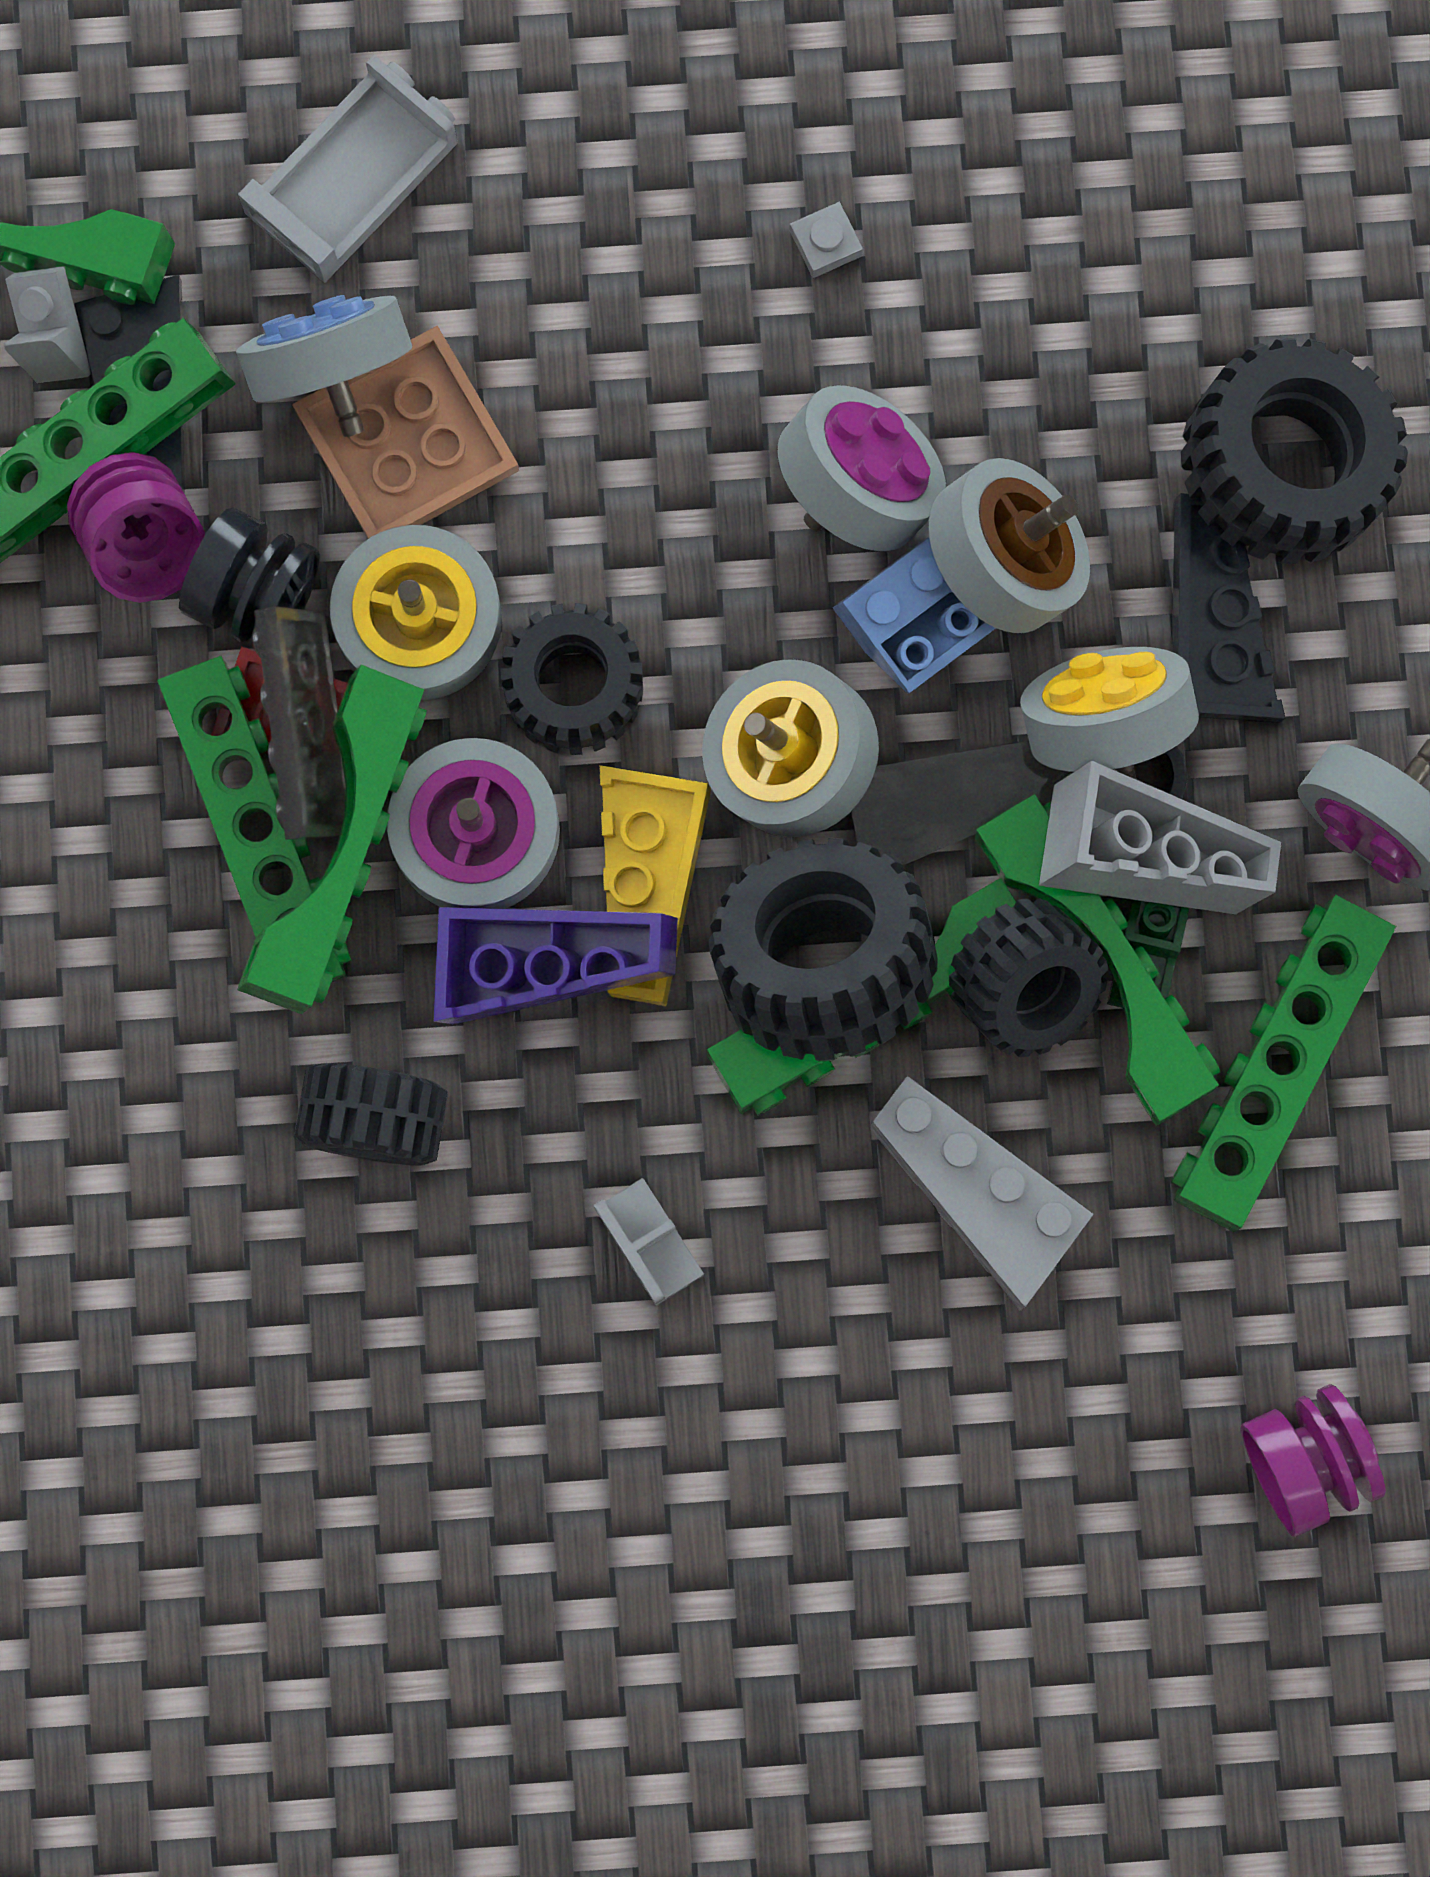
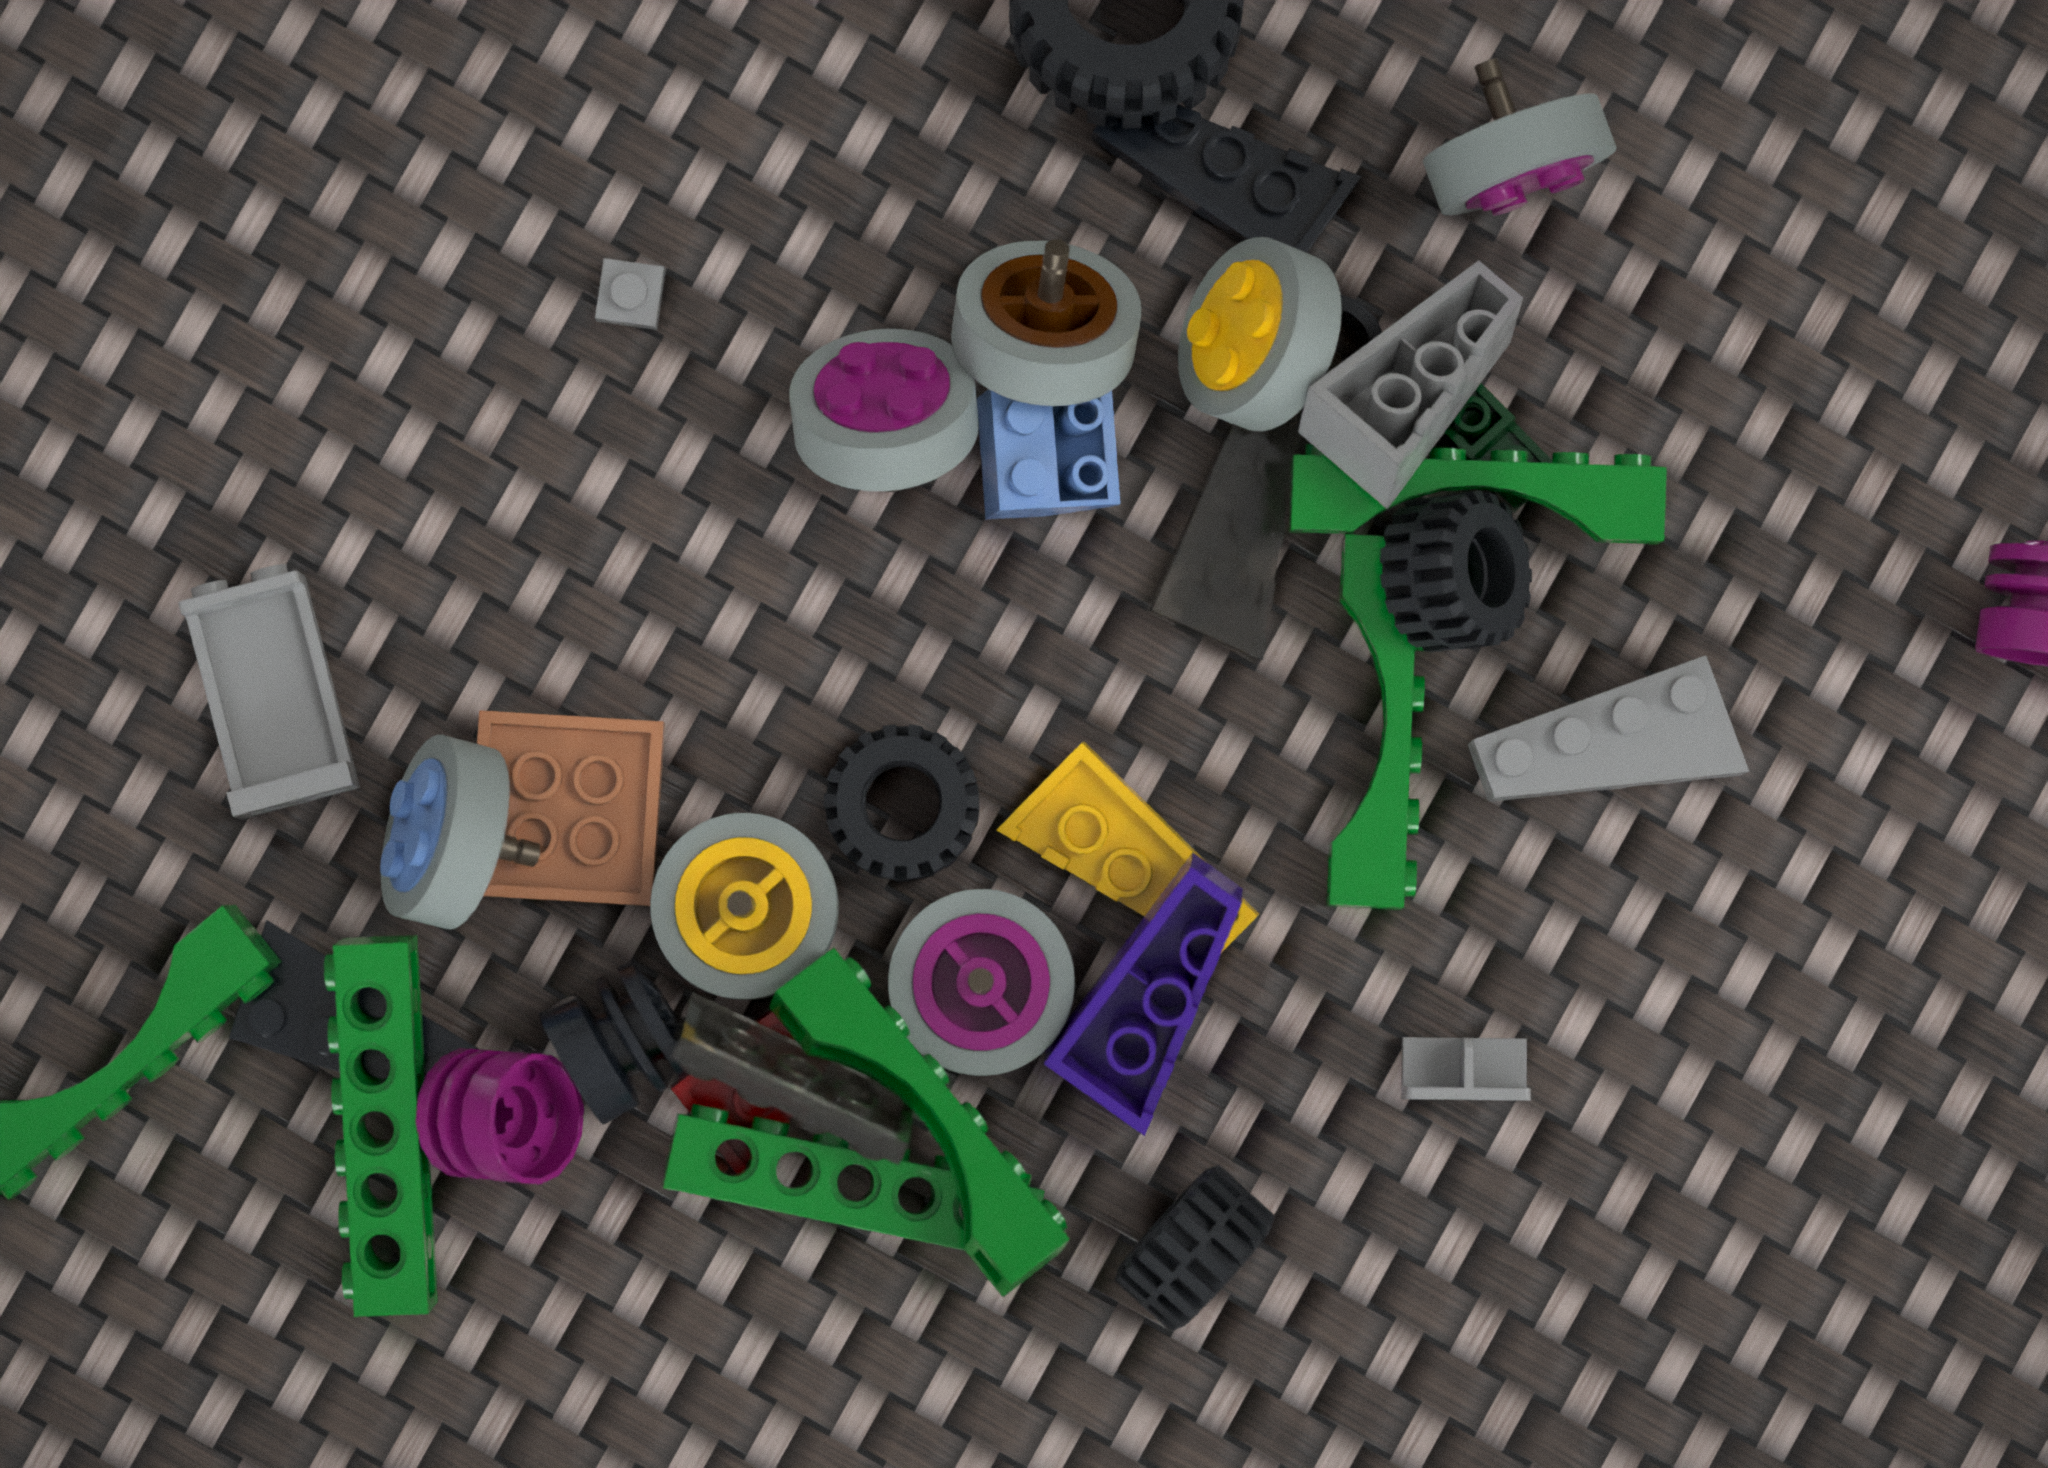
camera: 55 degrees left, 5 degrees up
light grey slope [4,267,91,383] -> none
wheel [702,660,879,837] -> none
black tyre [709,838,938,1061] -> none
green brick [1171,894,1397,1232] -> none

